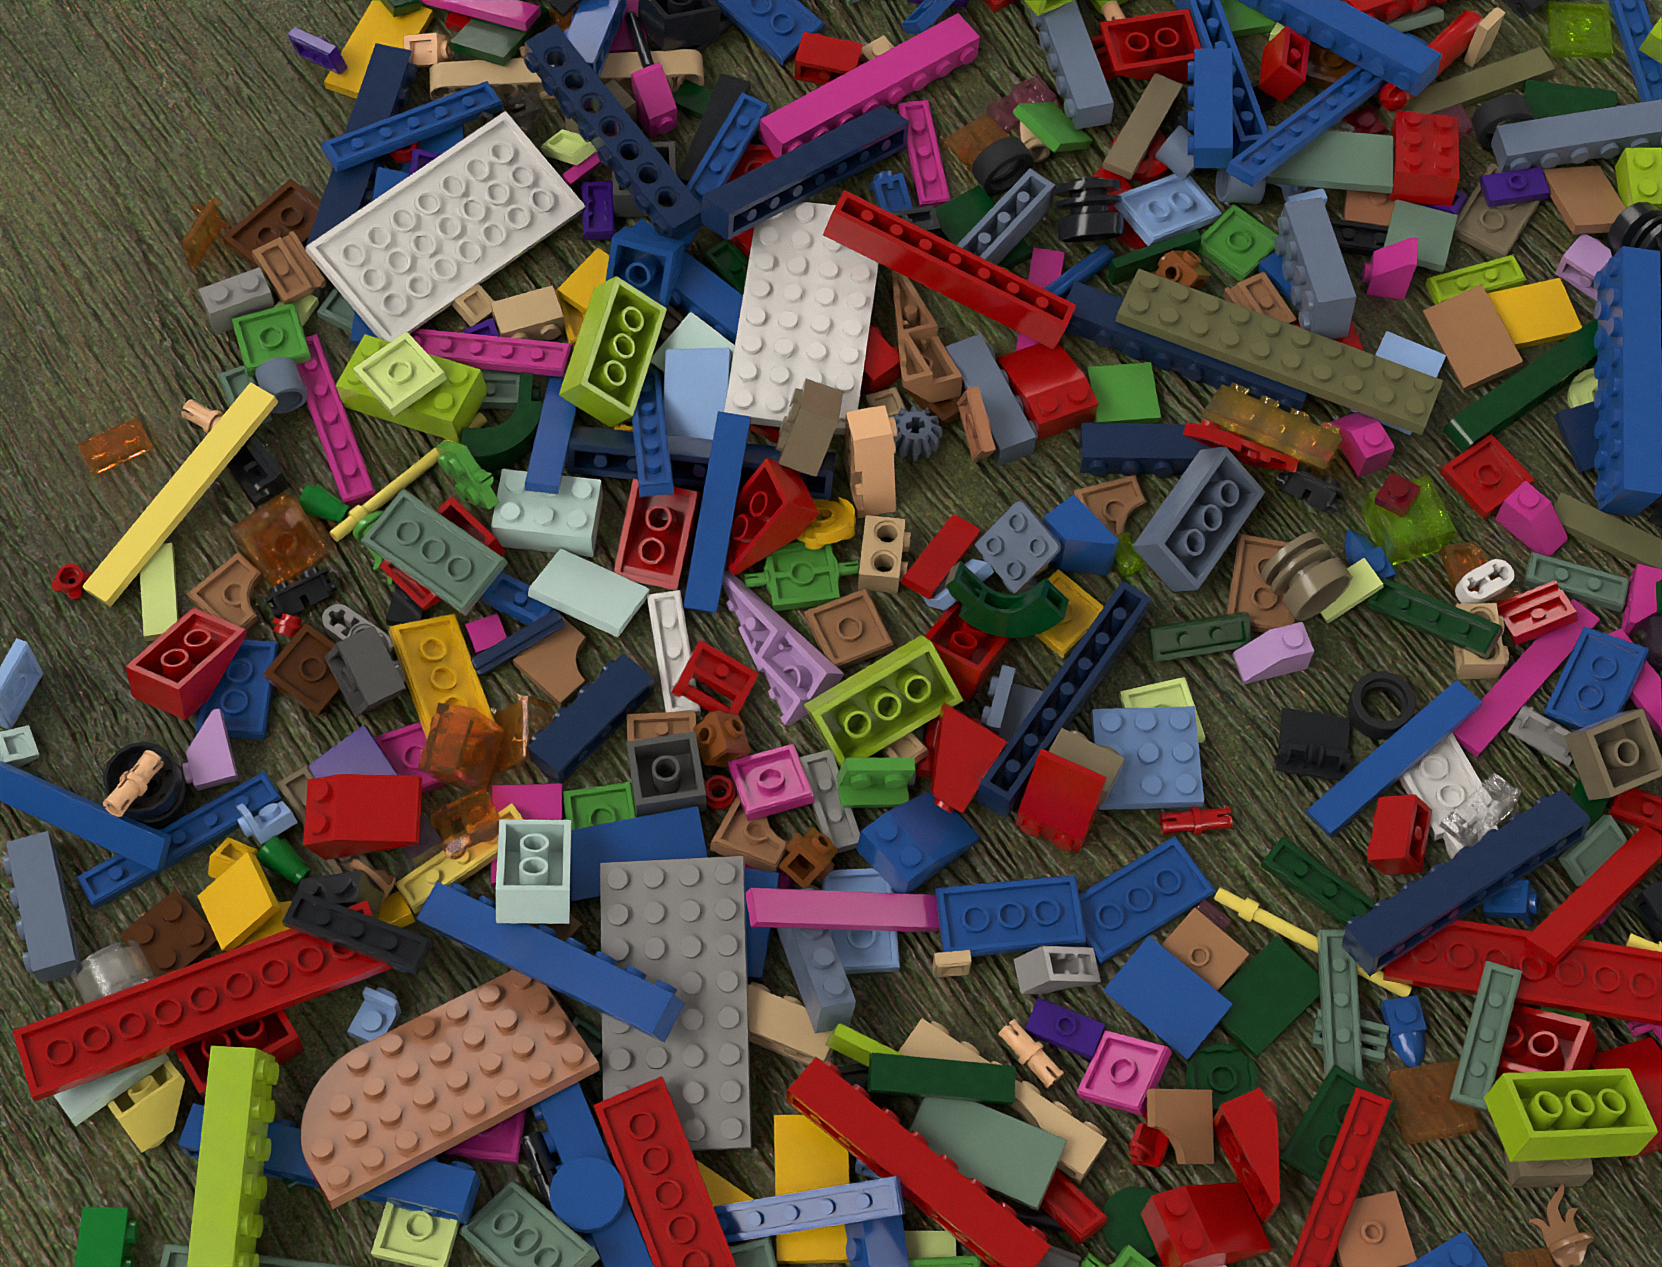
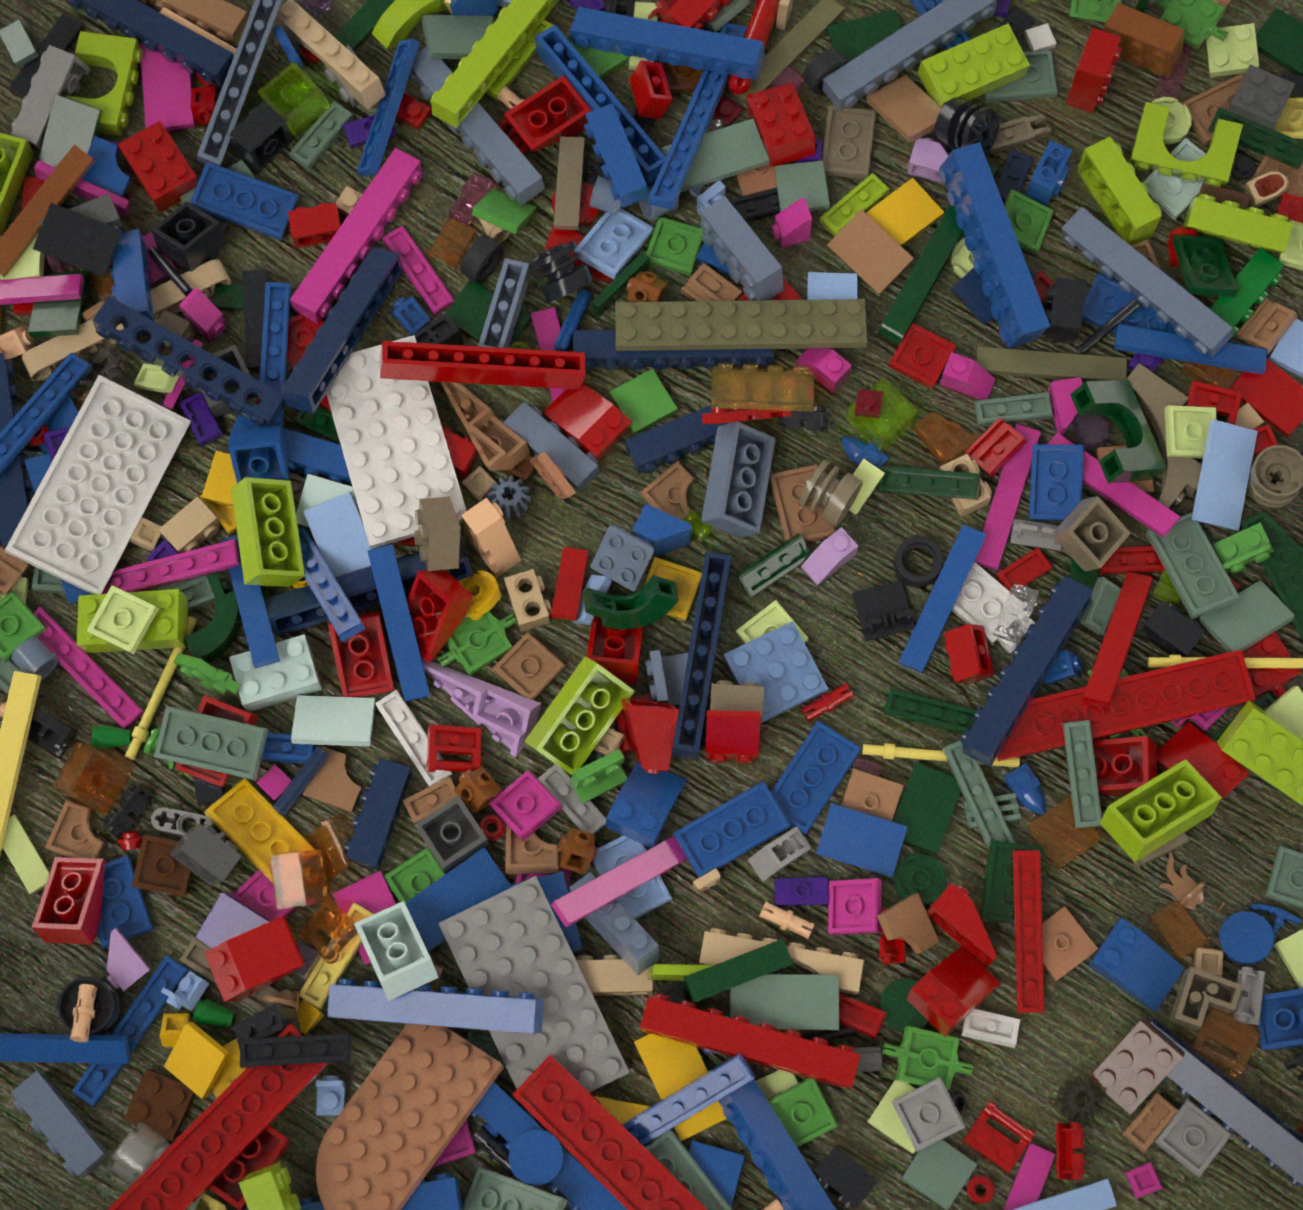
camera: 20 degrees left, 10 degrees up
white beam [1455,559,1514,604] -> none
dark purple plate [1479,167,1550,207] -> none
none -> red tile [996,547,1053,594]

